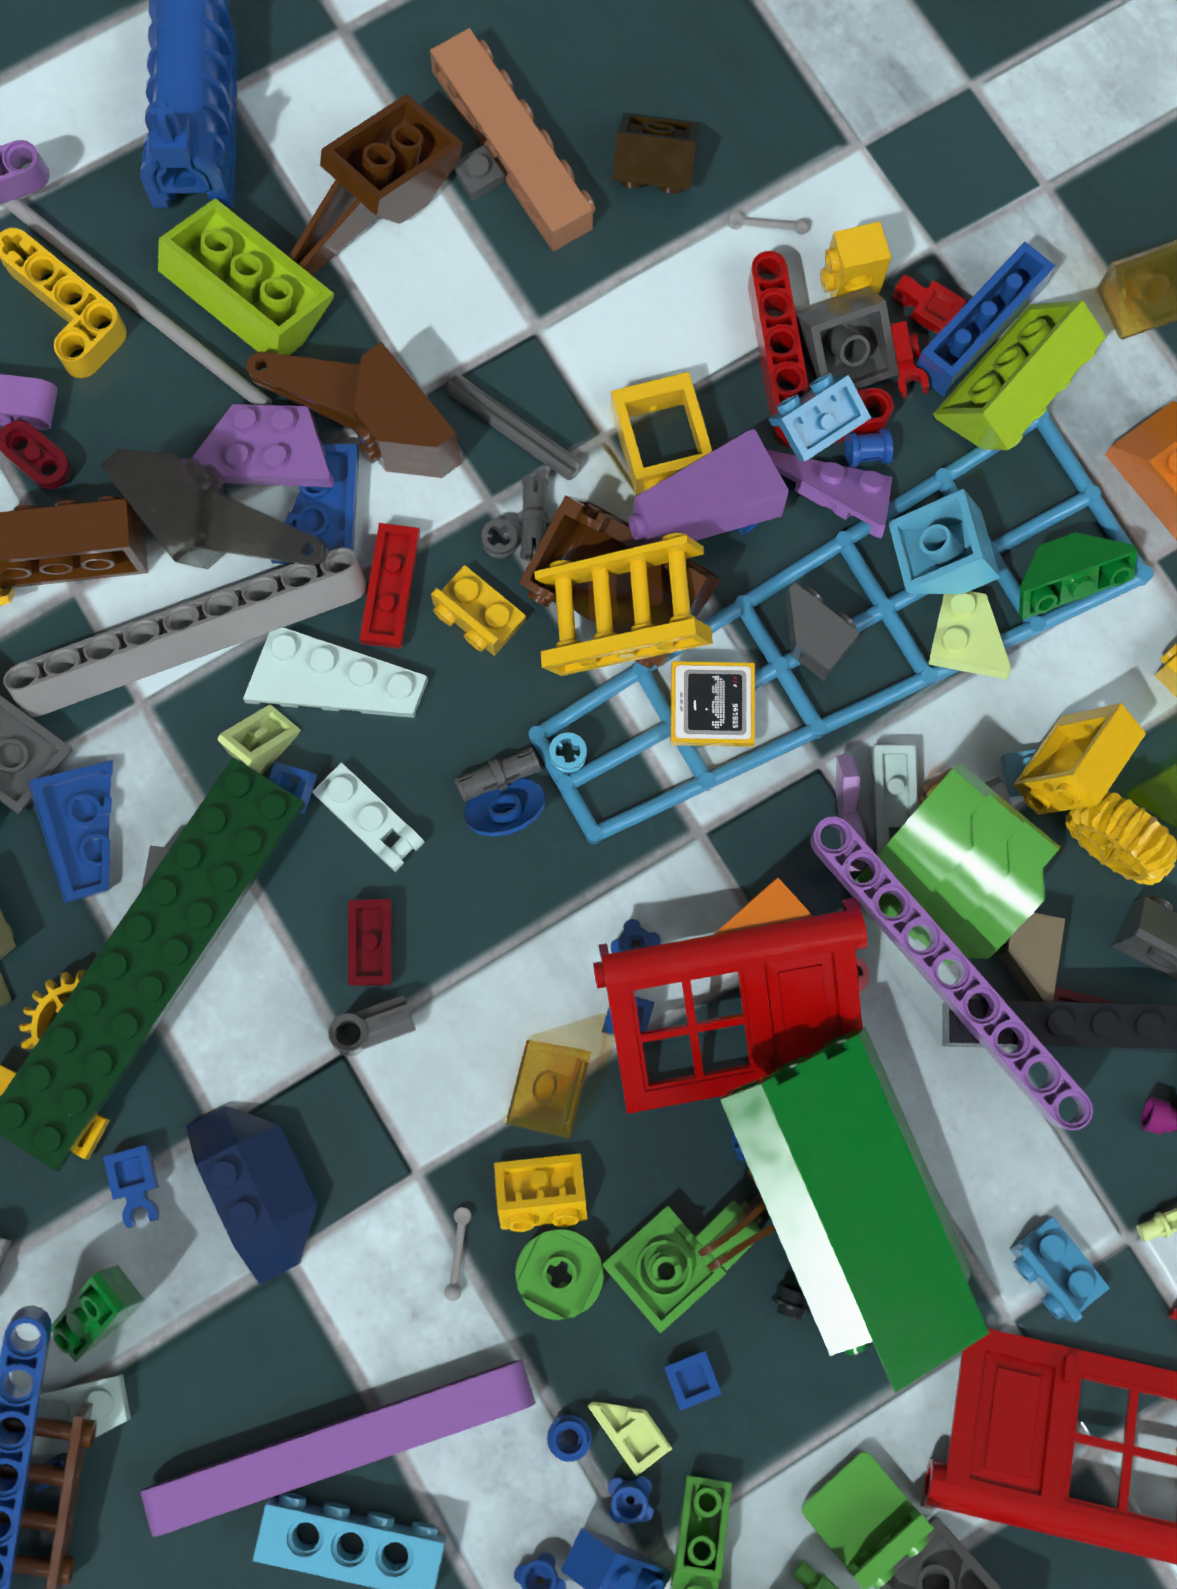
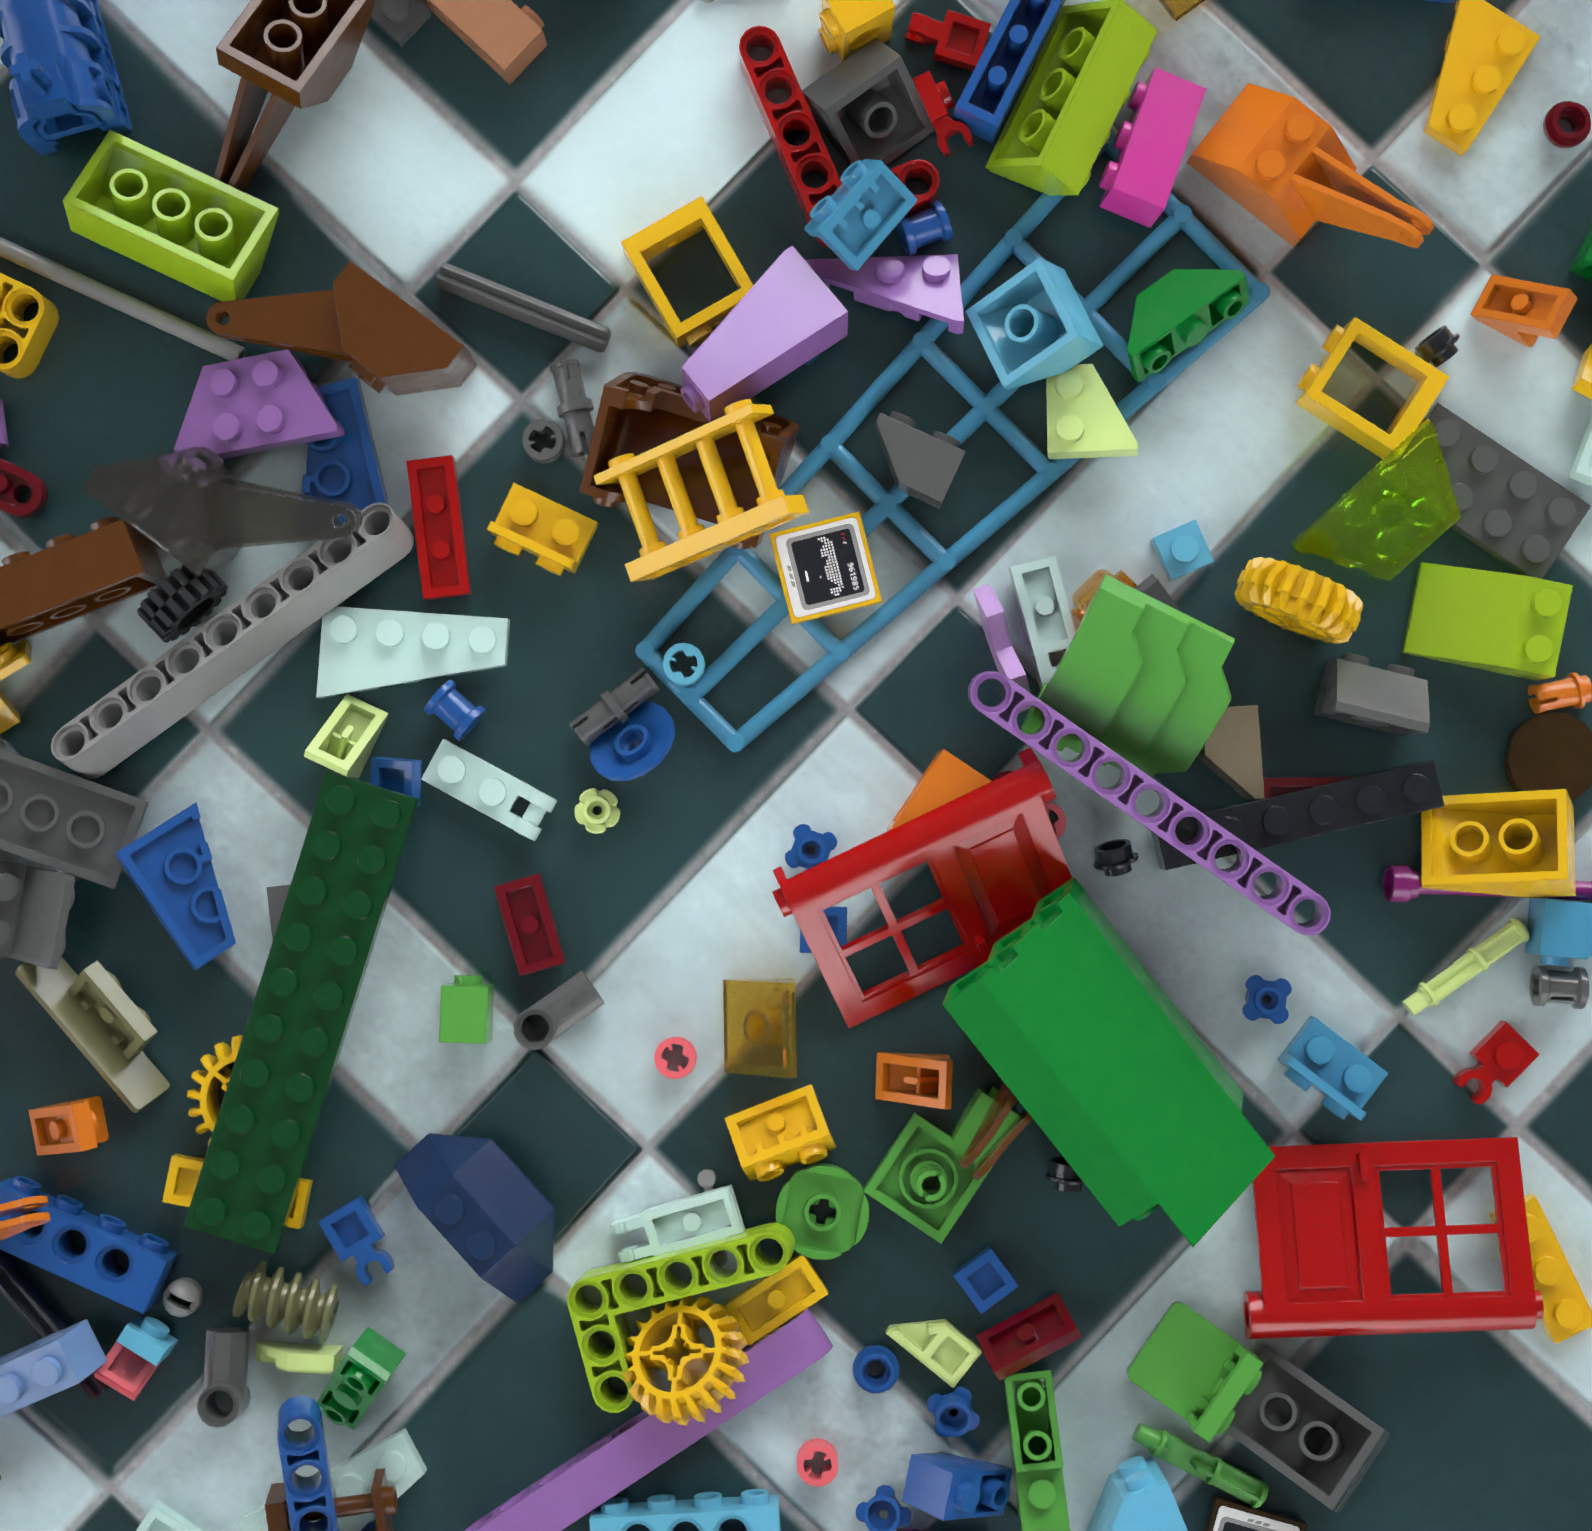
camera: 20 degrees left, 10 degrees up
yellow window [1013,703,1146,815] -> none
none -> black tyre [137,558,228,643]
none -> olive piece [233,1261,339,1344]
none -> yellowish green tile [255,1341,343,1374]
none -> blue bush [424,679,486,741]
none -> bright green brick [439,974,494,1044]
none -> lime beam [567,1223,795,1413]
none -> yellowish green plate [574,788,620,834]
none -> light aqua hinge [609,1184,745,1263]
none -> yellow gear [622,1295,750,1426]
none -> coral bush [654,1037,697,1079]
none -> yellow plate [724,1254,829,1345]
none -> coral bush [797,1438,839,1487]
none -> orange slope [875,1052,953,1109]
none -> dark red plate [976,1292,1082,1381]
none -> black plate [1093,839,1139,877]
none -> dark pink brick [1099,67,1206,228]
none -> blue plate [1242,975,1292,1024]

